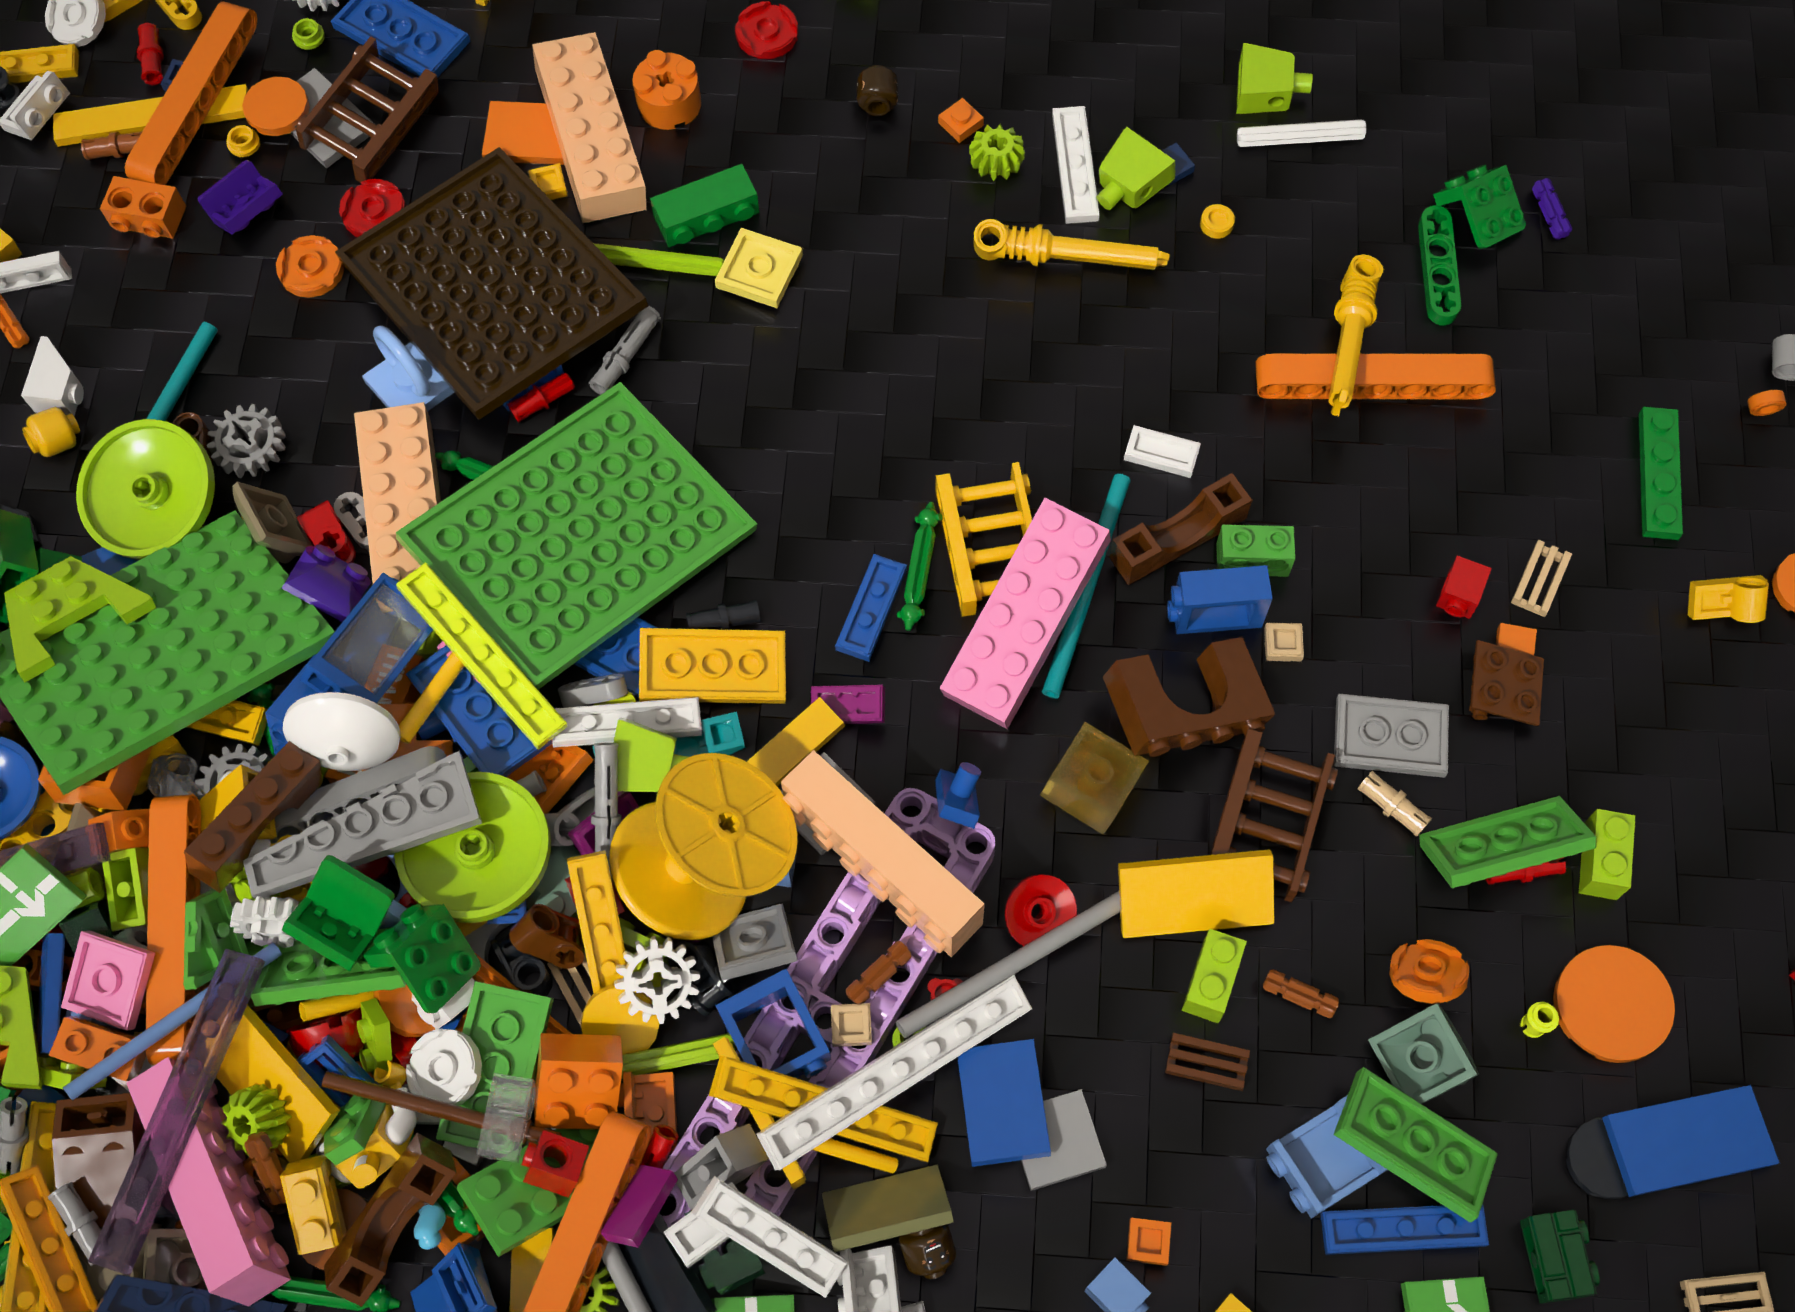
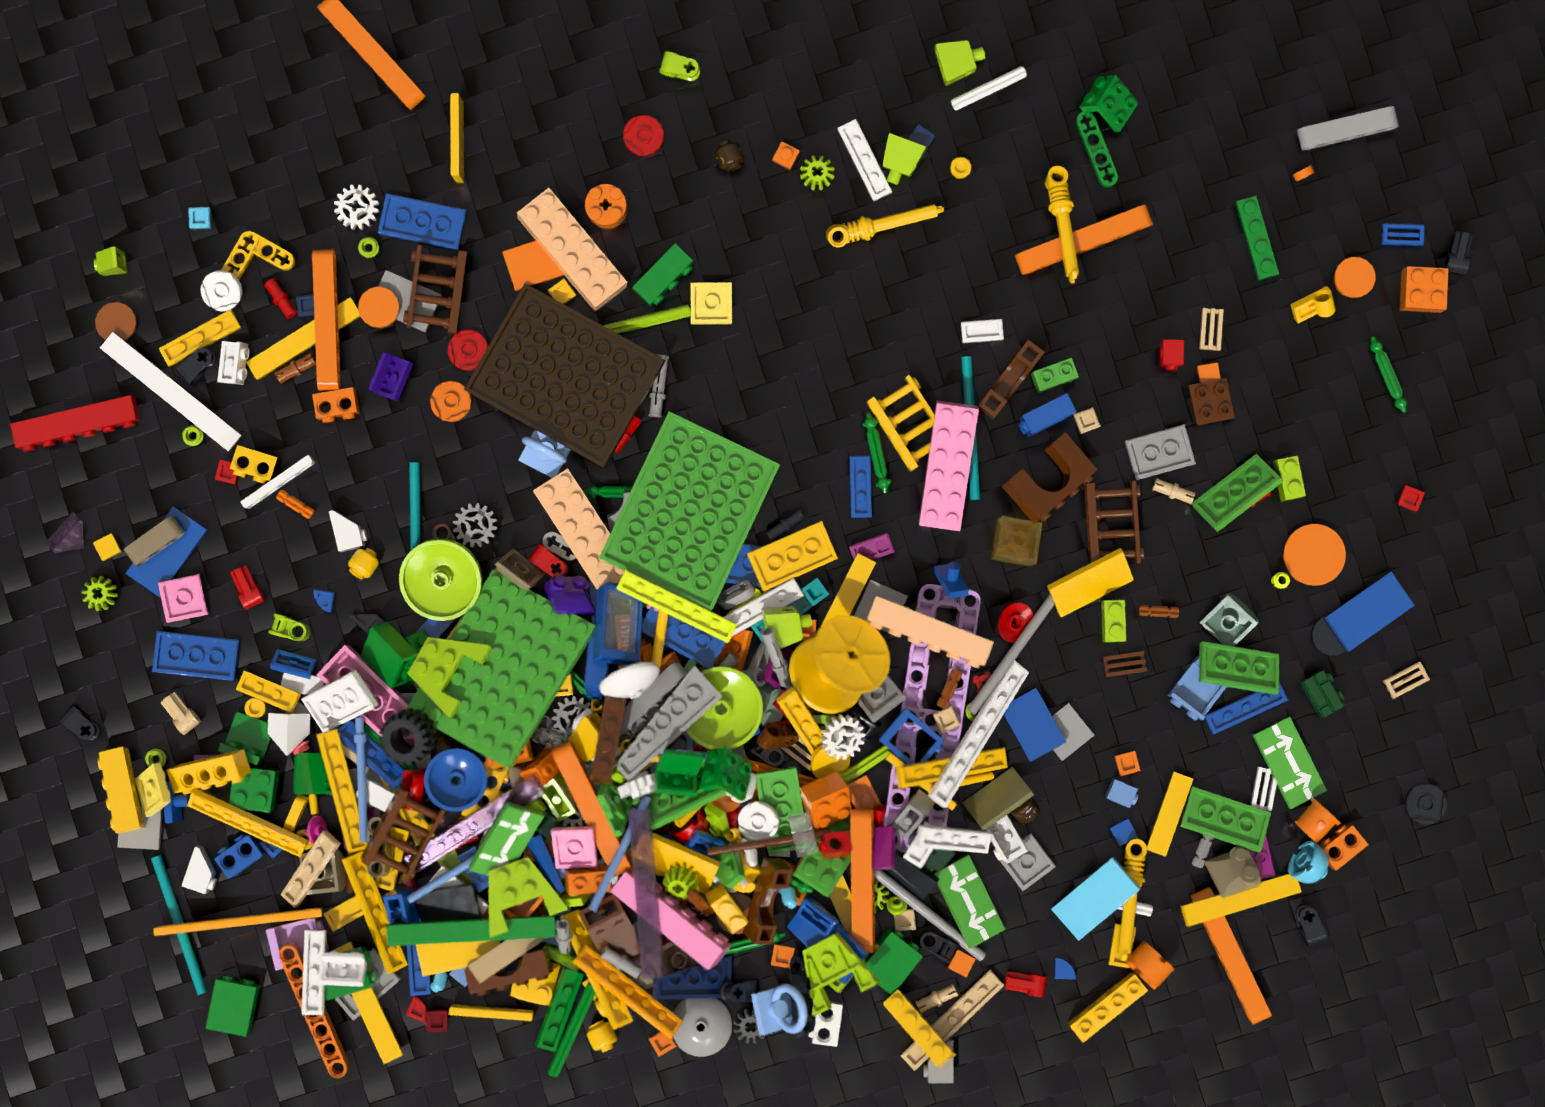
camera: 20 degrees left, 20 degrees up
yellow plate [227,125,260,157] -> none
orange tile [1389,939,1470,1004] -> none
dark purple axle [1532,178,1572,240] -> none

